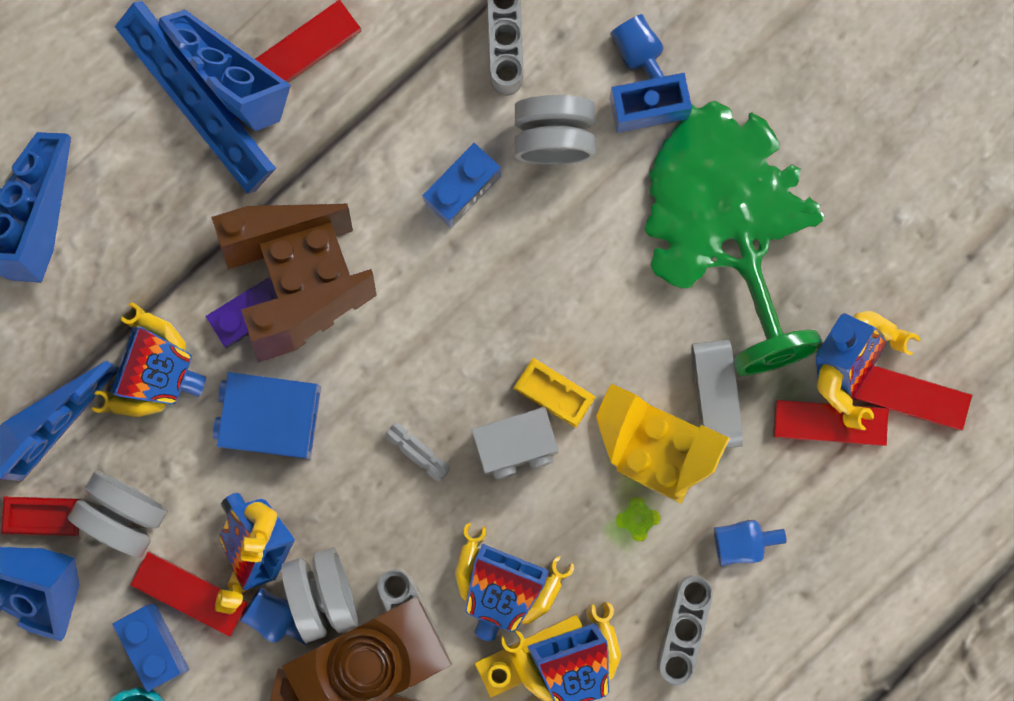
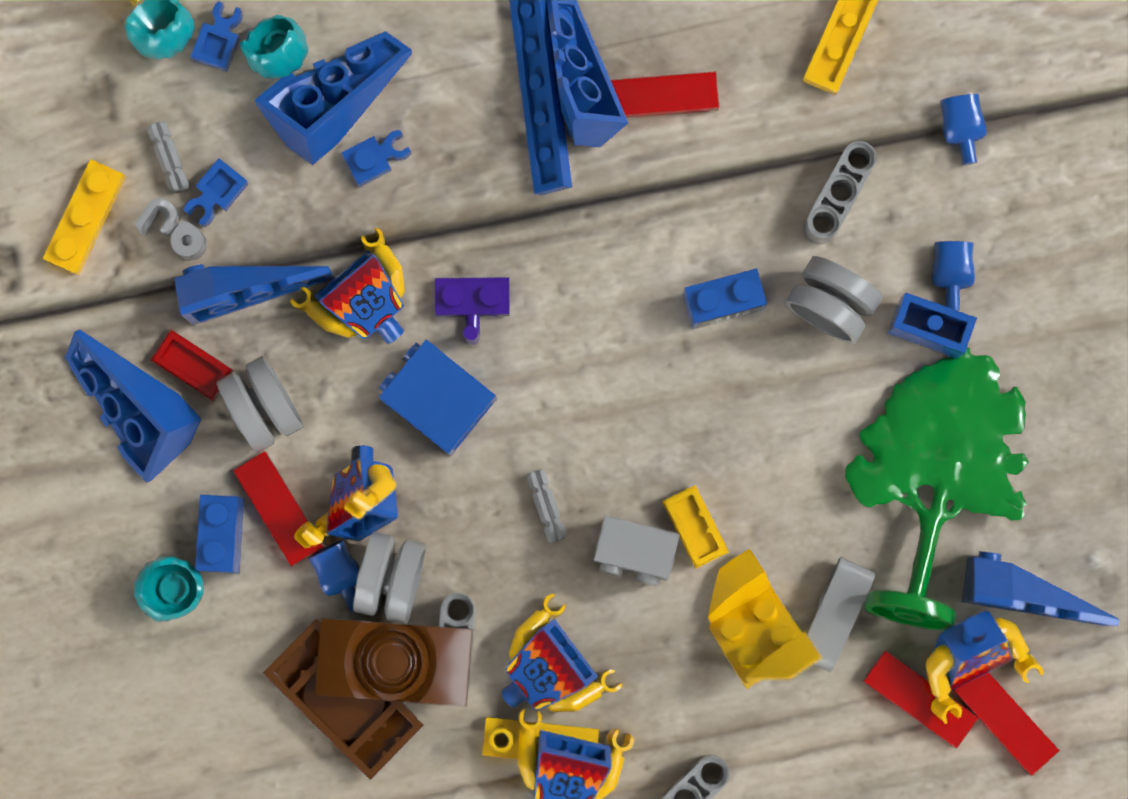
camera: 30 degrees right, 0 degrees up
reddish brown wedge [211,203,377,363] -> none
clear neon green plate [616,497,661,542] -> none
blue piece [714,520,787,566] -> none
none -> blue plate [341,130,412,187]
none -> blue wedge [961,551,1120,627]

